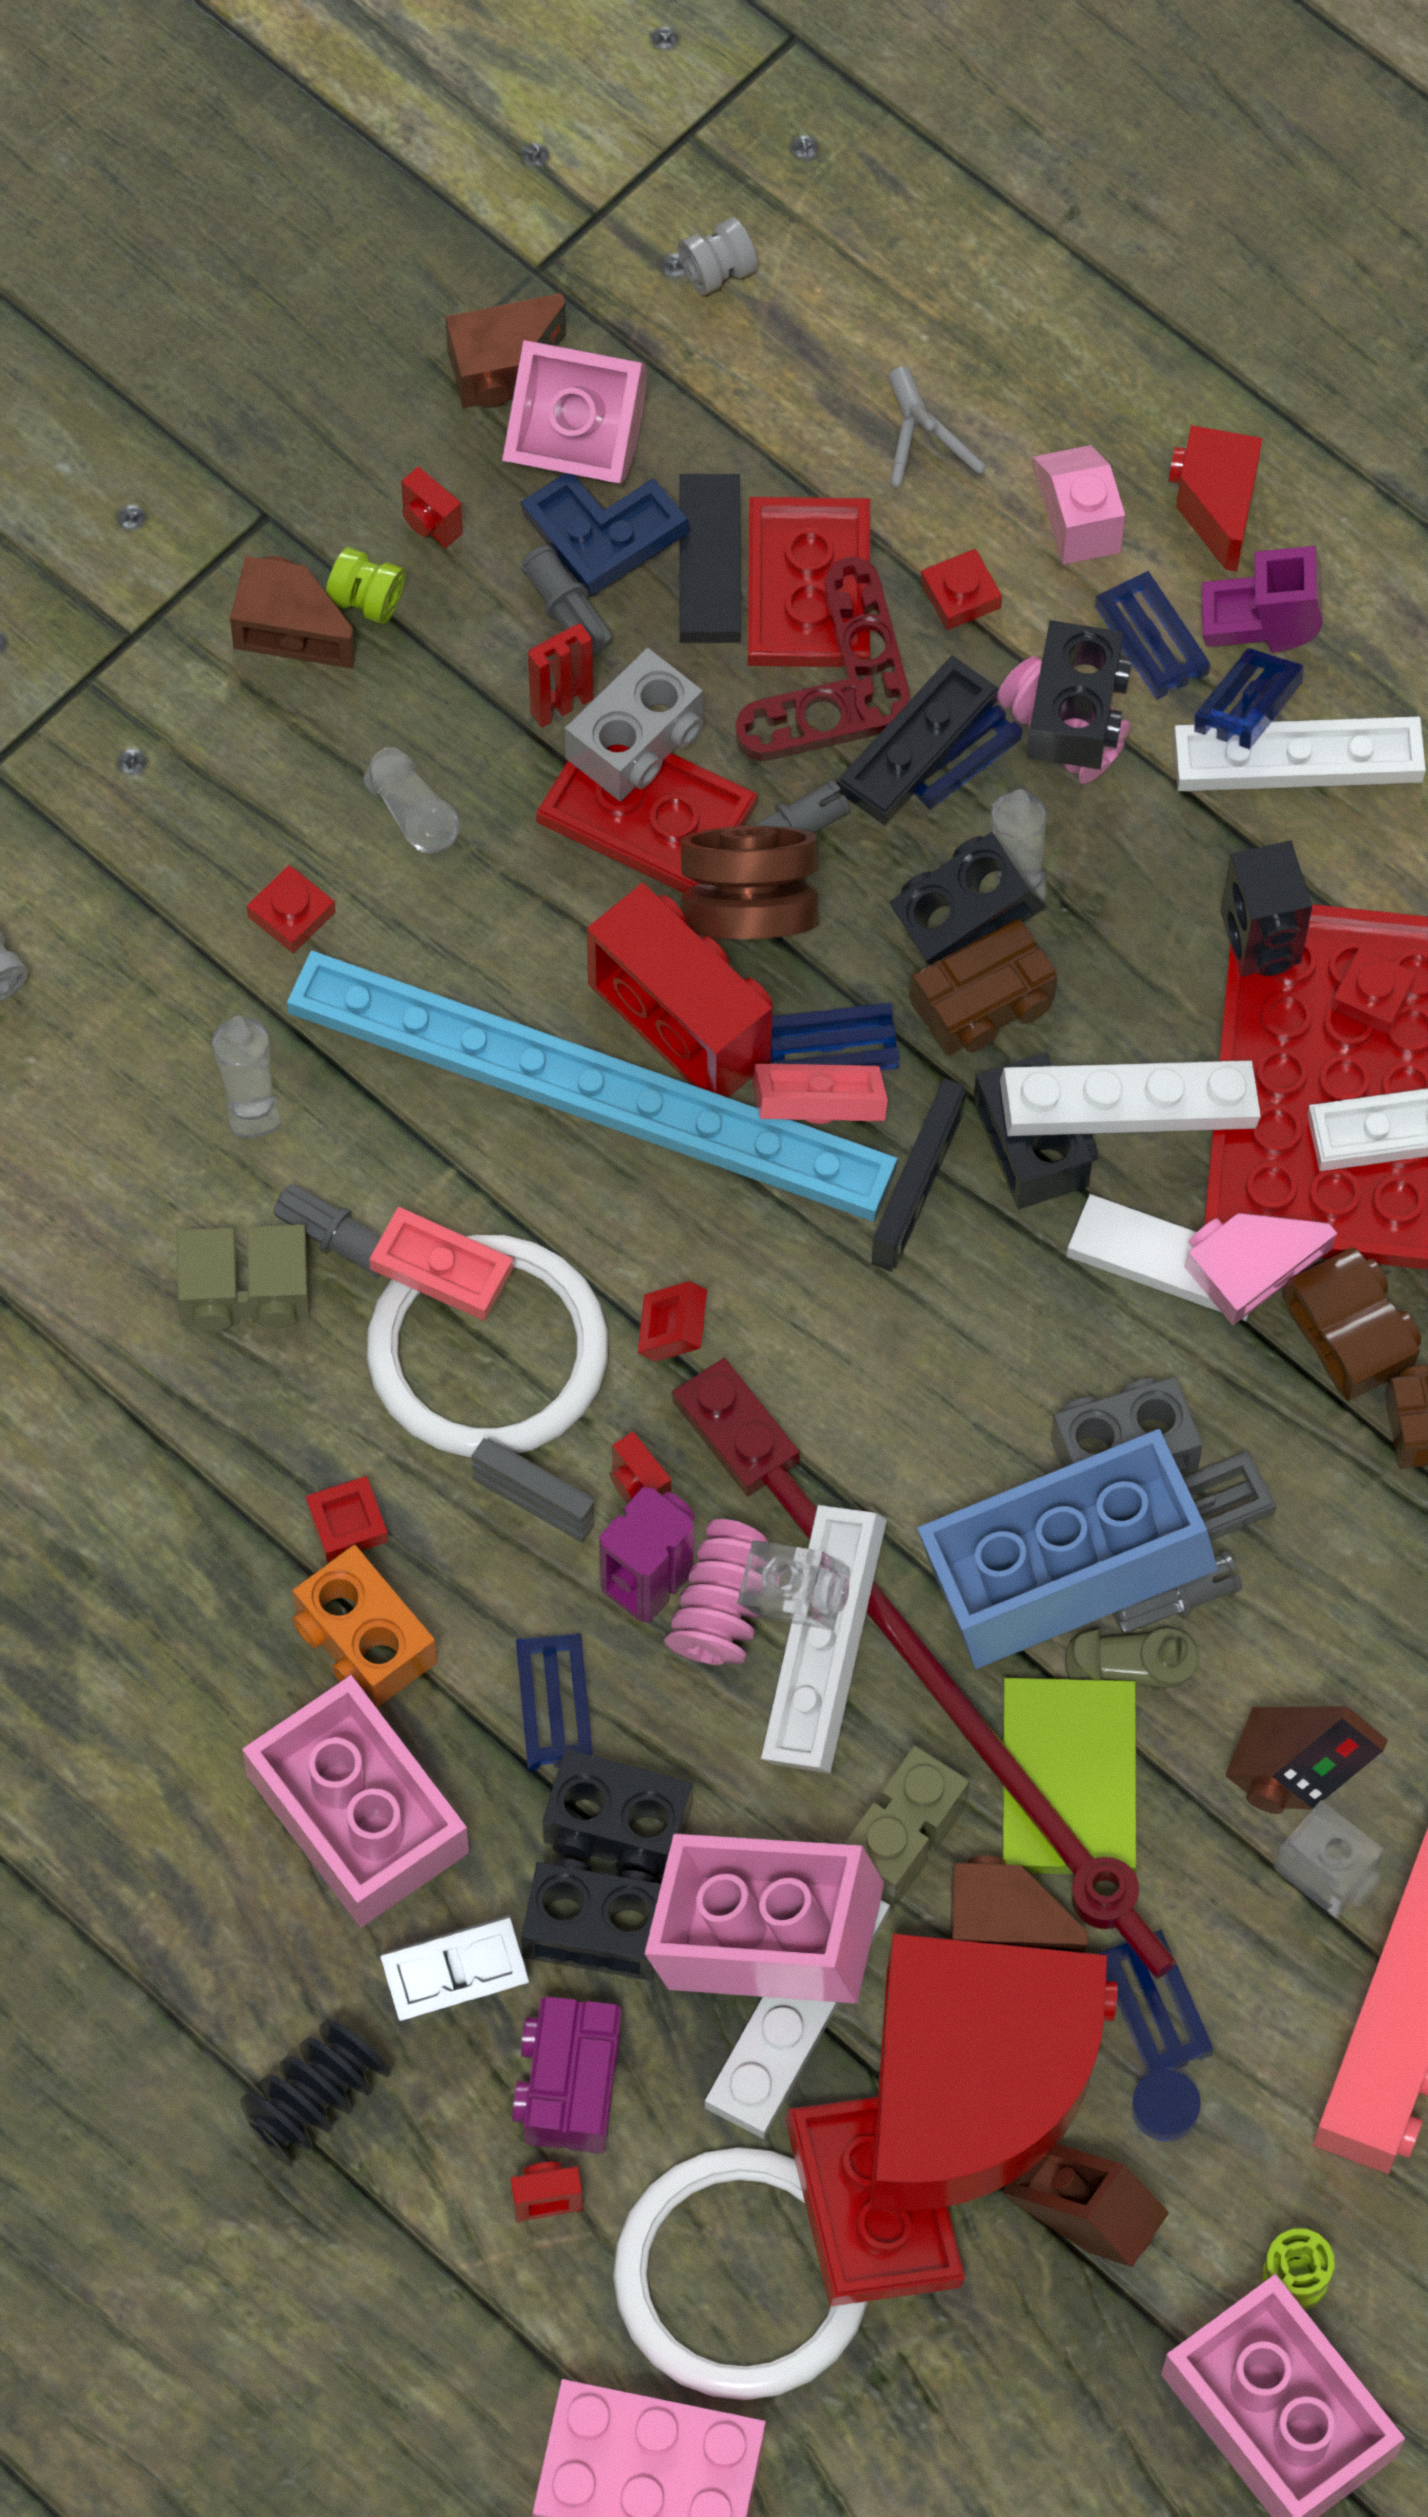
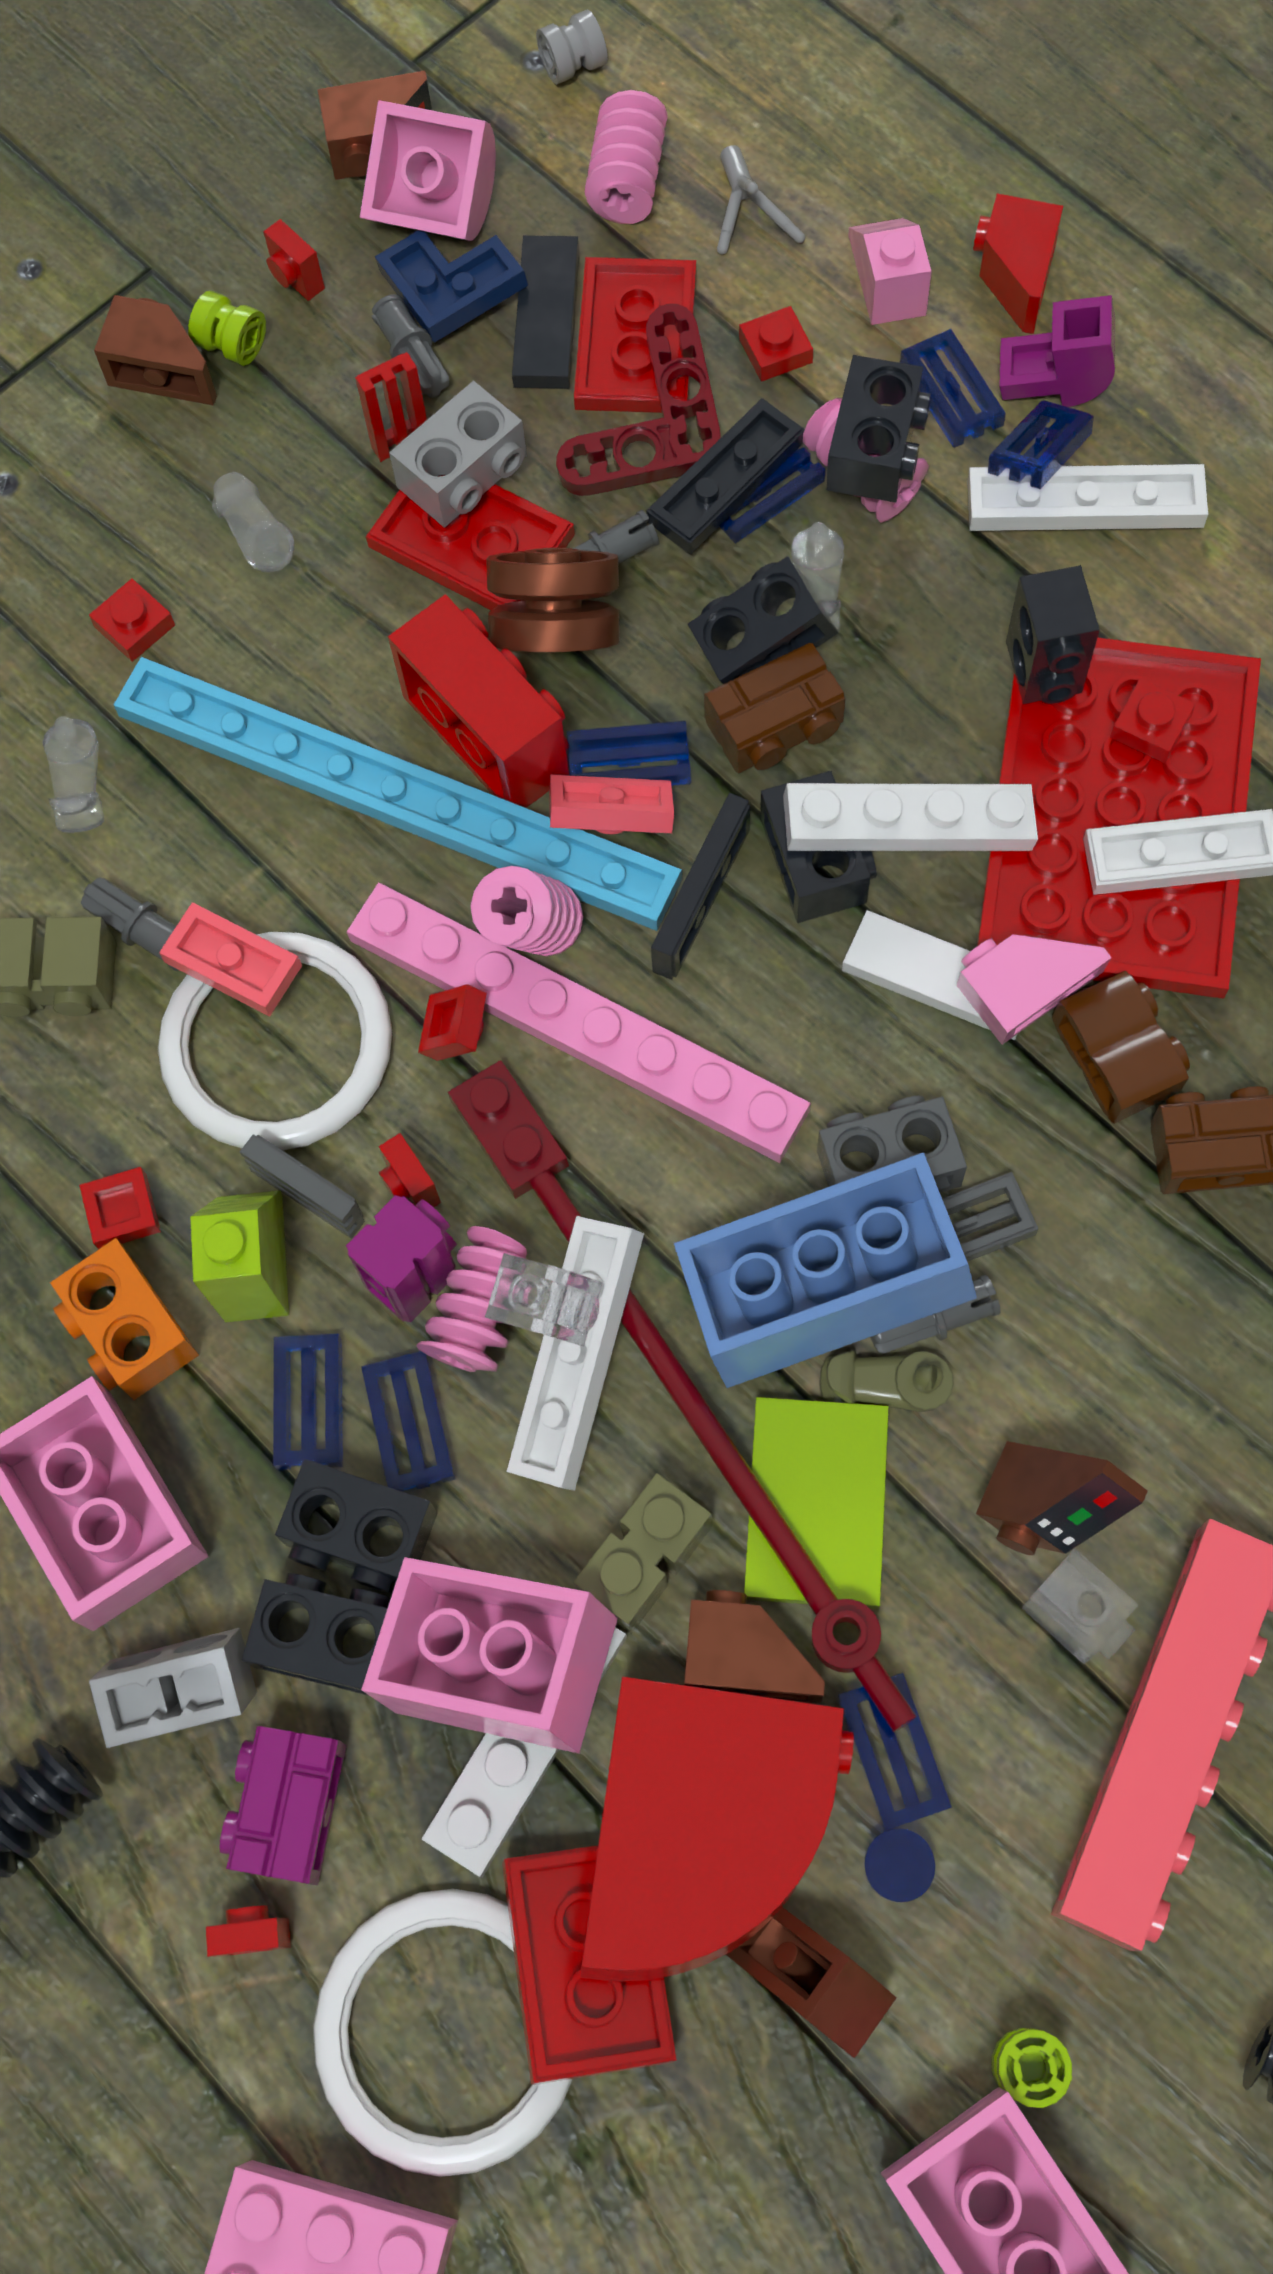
camera: 10 degrees right, 5 degrees up
none -> lime slope [190,1190,289,1323]
none -> bright pink plate [347,882,810,1163]
none -> clear blue tile [361,1351,456,1492]
none -> bright pink piece [470,866,583,957]
none -> bright pink piece [584,90,668,224]

